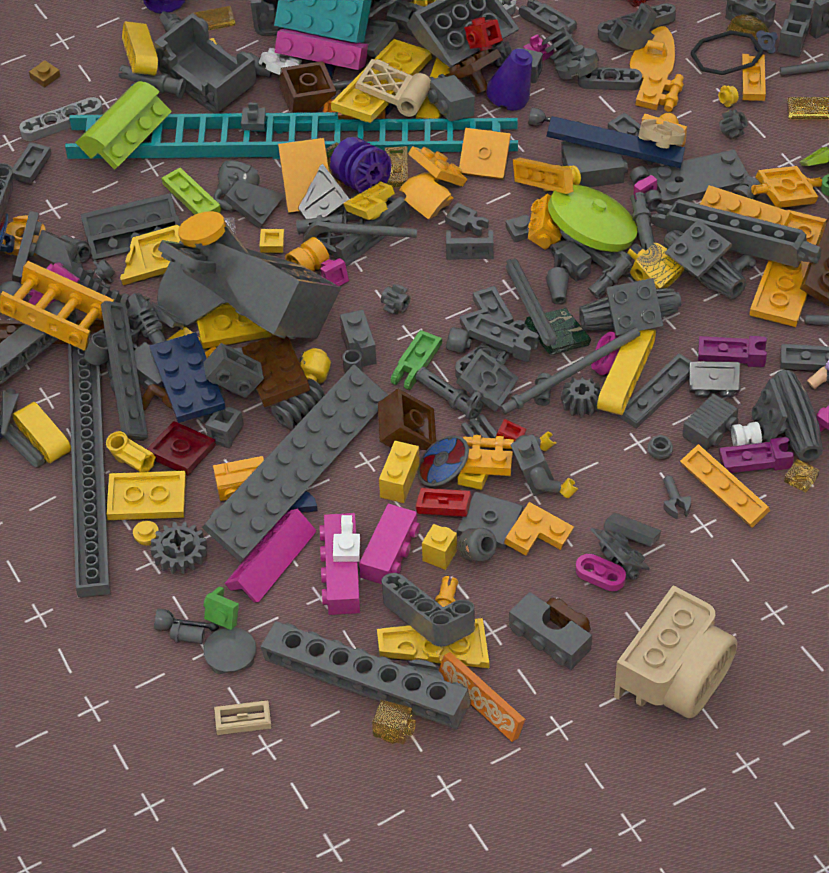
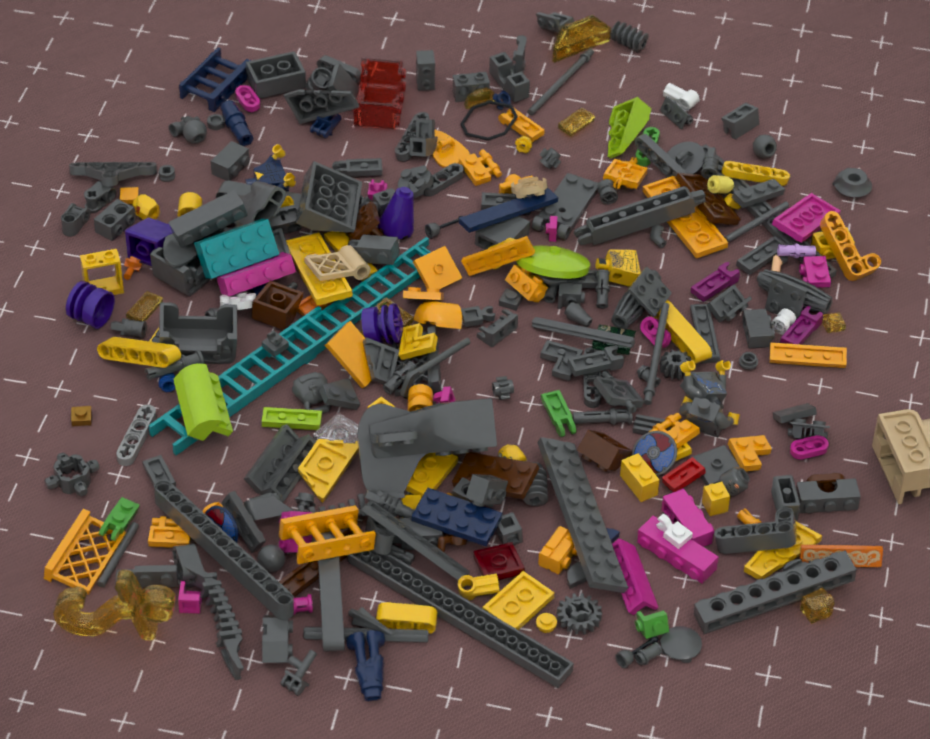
camera: 50 degrees left, 5 degrees down
light orange tile [178,211,226,247] -> none
tan tile [214,700,271,735] -> none
dark grey hinge [340,310,377,373] -> none
dark grey piece [446,327,471,353] -> none
red brick [464,17,503,51] -> none
red tile [495,419,527,442] -> none
dark grey arm [542,25,578,59] -> none
dark grey pin [630,192,655,251] -> none
dark grey bar [663,475,691,519] -> none
dark grey plate [664,220,747,299] -> none
light orange plate [700,185,793,226] -> none
none -> dark grey torso [680,360,731,409]
none -> dark grey brick [771,475,801,521]

